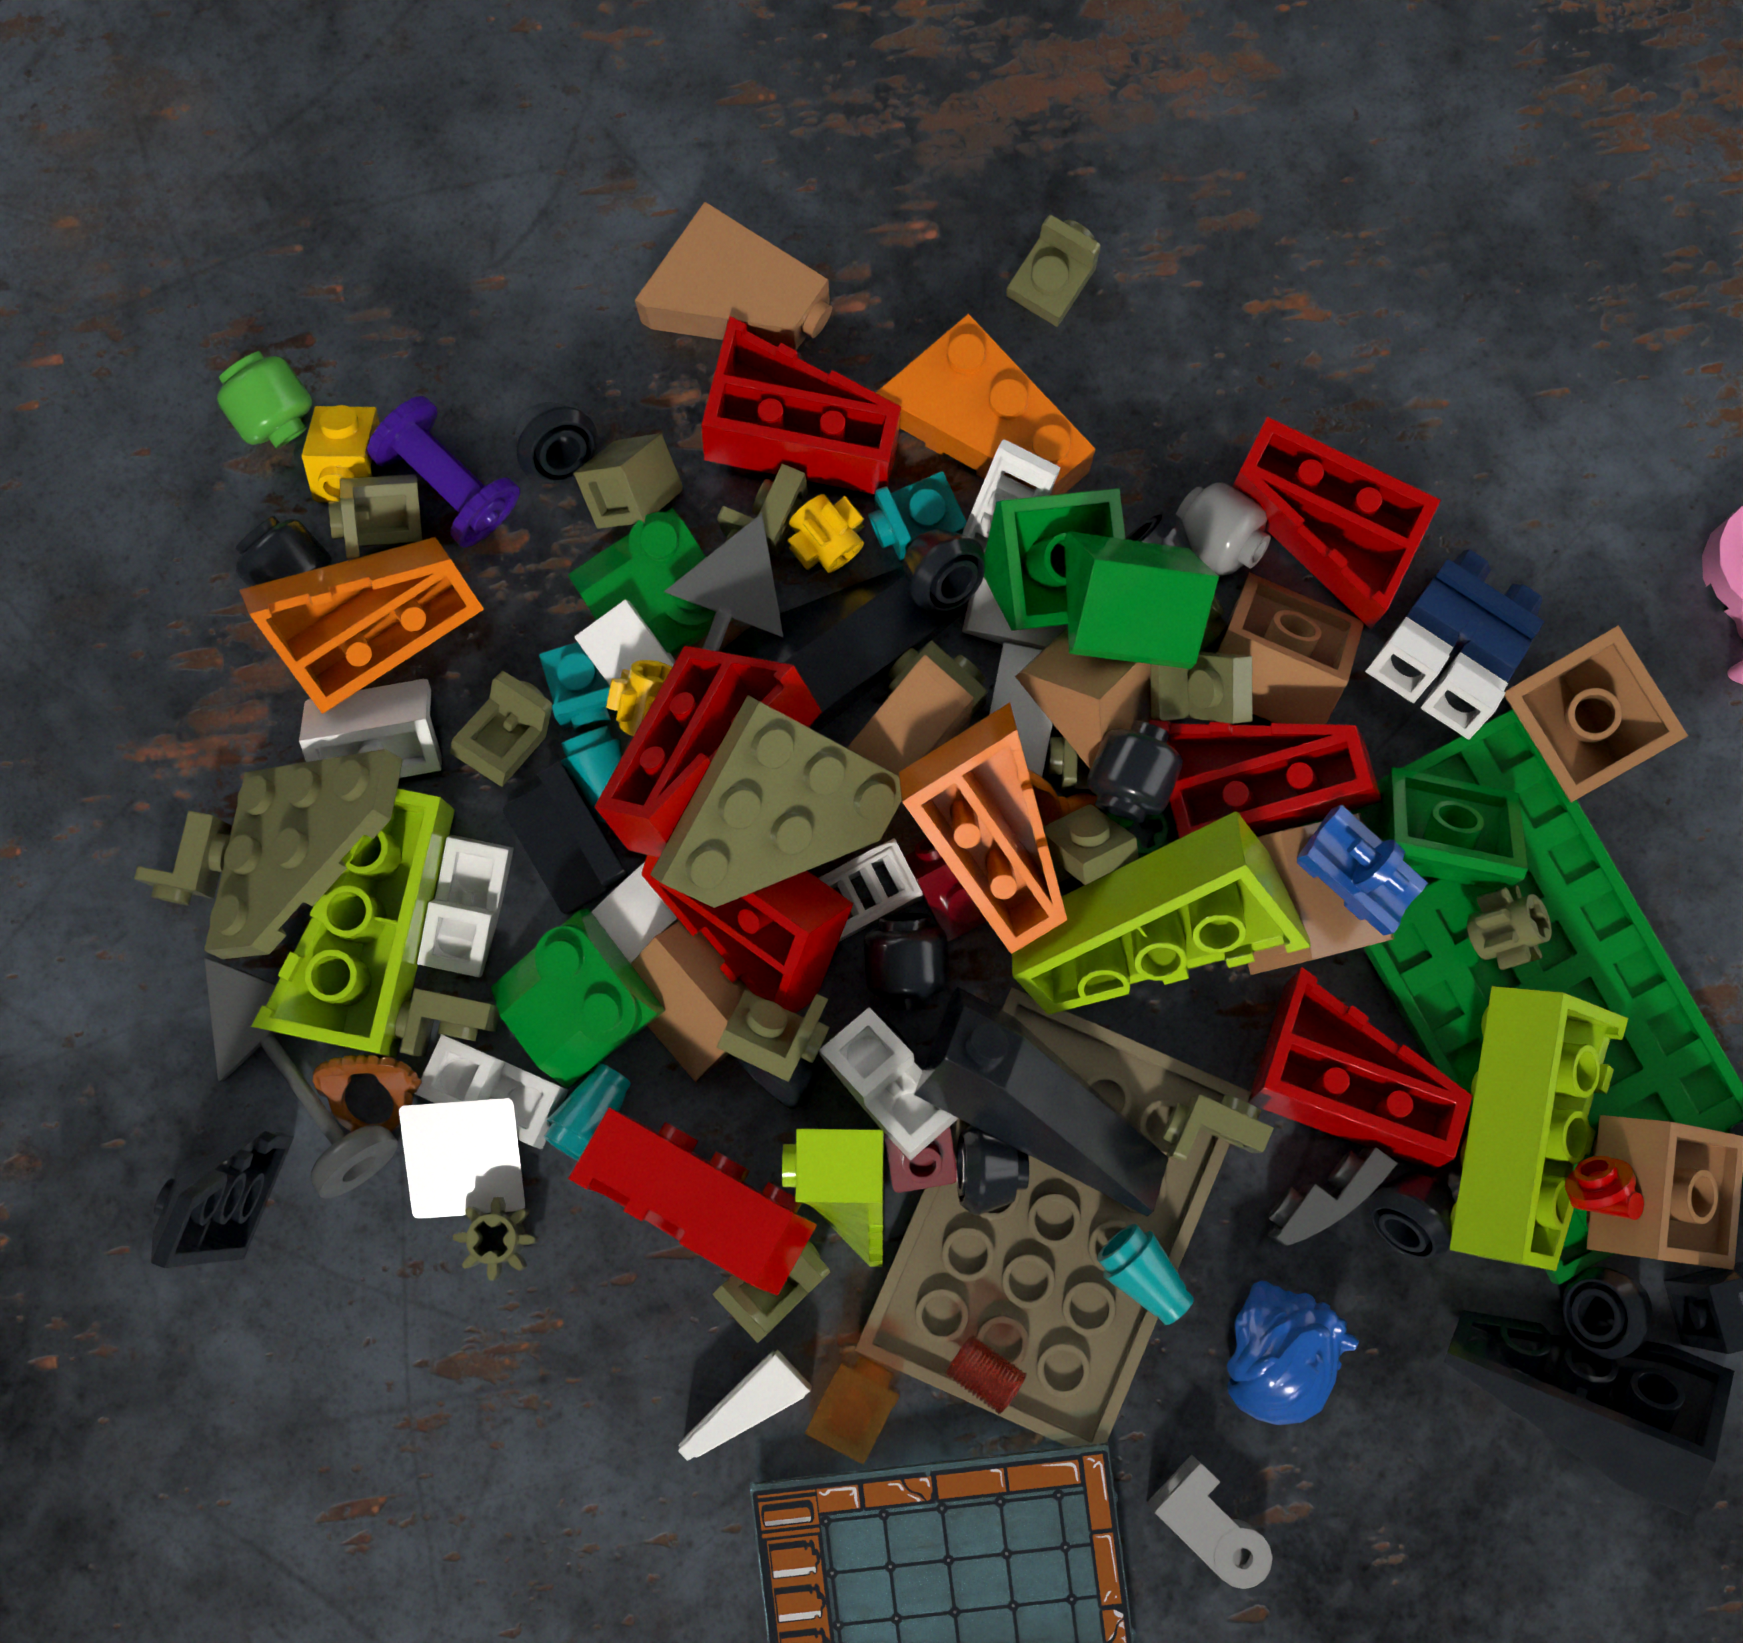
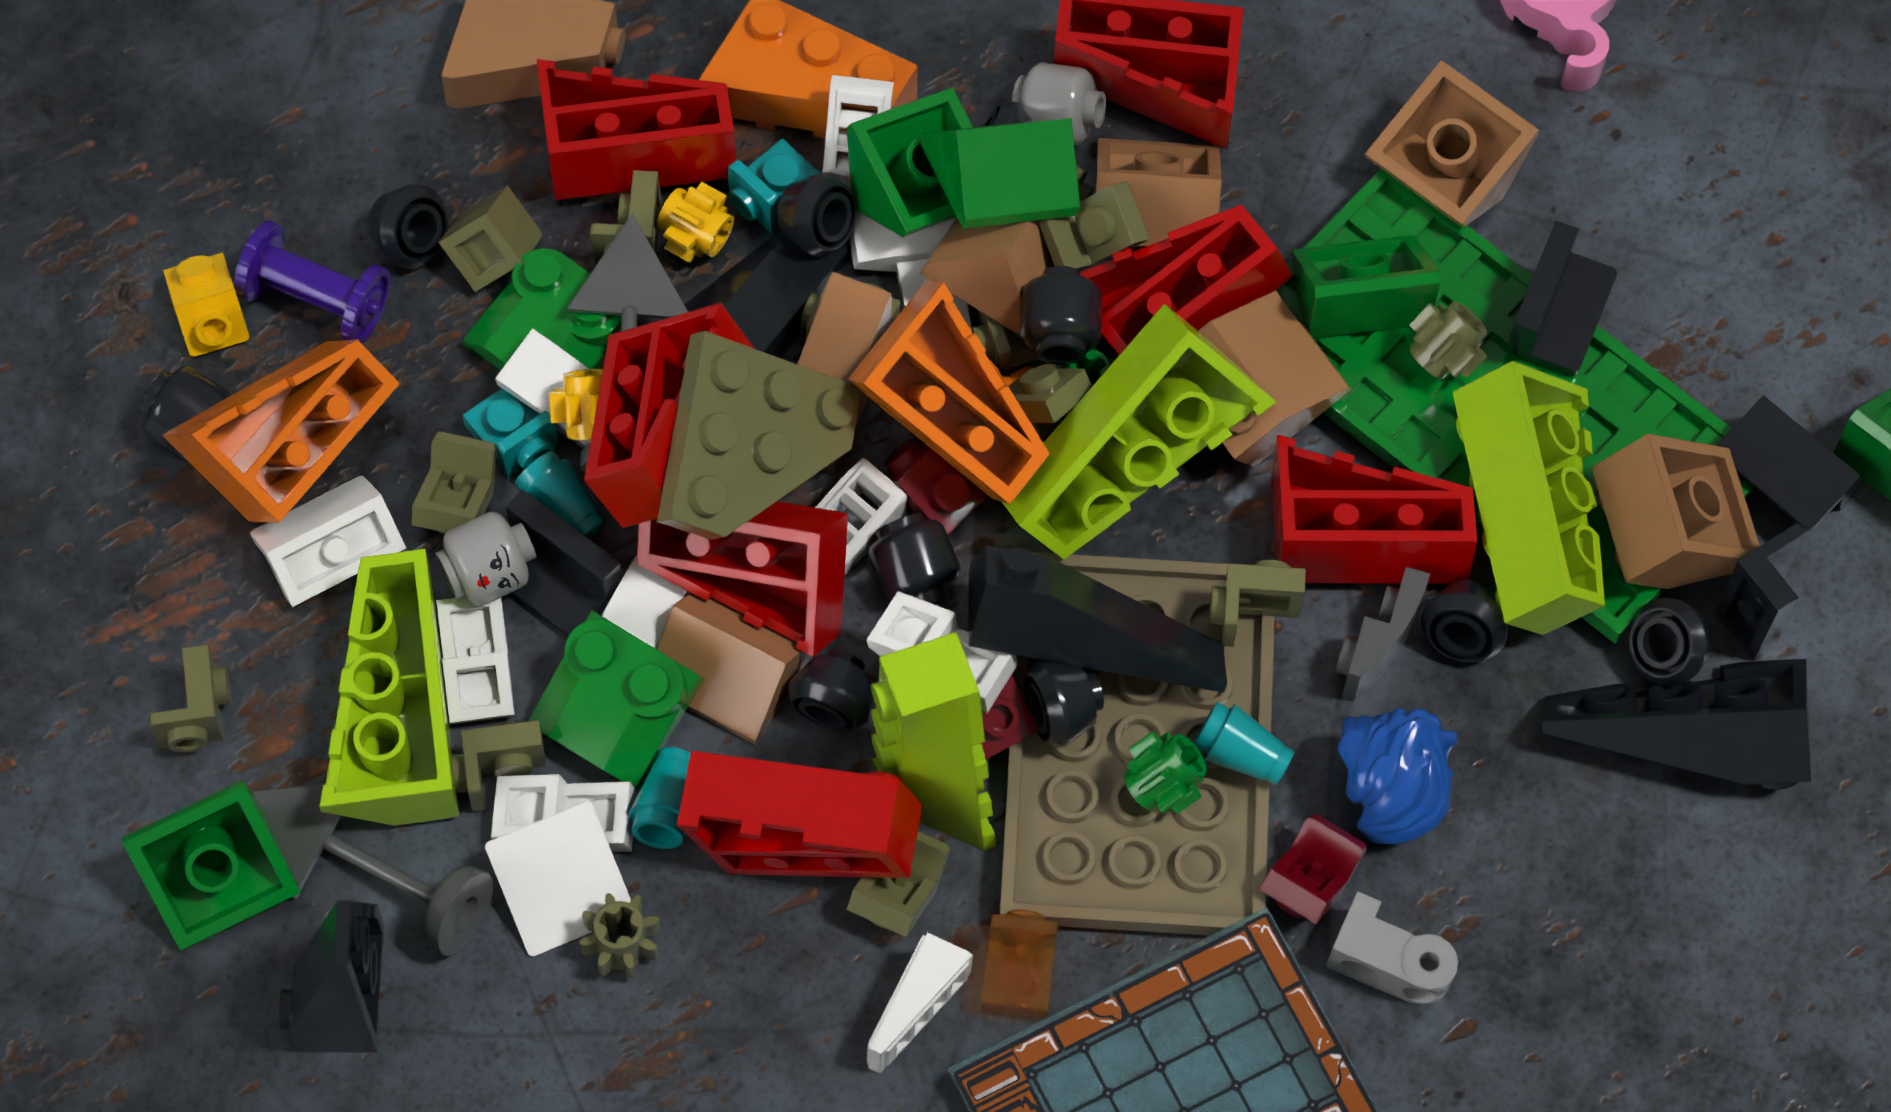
camera: 25 degrees left, 15 degrees down
olive plate [204,749,403,959] -> none
bright green head [217,351,312,449] -> none
dark orange piece [312,1055,422,1133] -> none
olive bracket [328,474,422,559] -> none
olive bracket [717,990,830,1082] -> none
clear red piece [945,1335,1027,1414] -> none
blue hips [1297,805,1428,936] -> none
hips [1365,549,1545,740] -> none
red plate [1565,1155,1644,1220] -> none
none -> green slope [121,780,301,951]
none -> light grey head [436,511,537,606]
none -> green gear [1124,731,1206,814]
none -> dark red bracket [1259,814,1366,924]
none -> black panel [1506,221,1617,376]

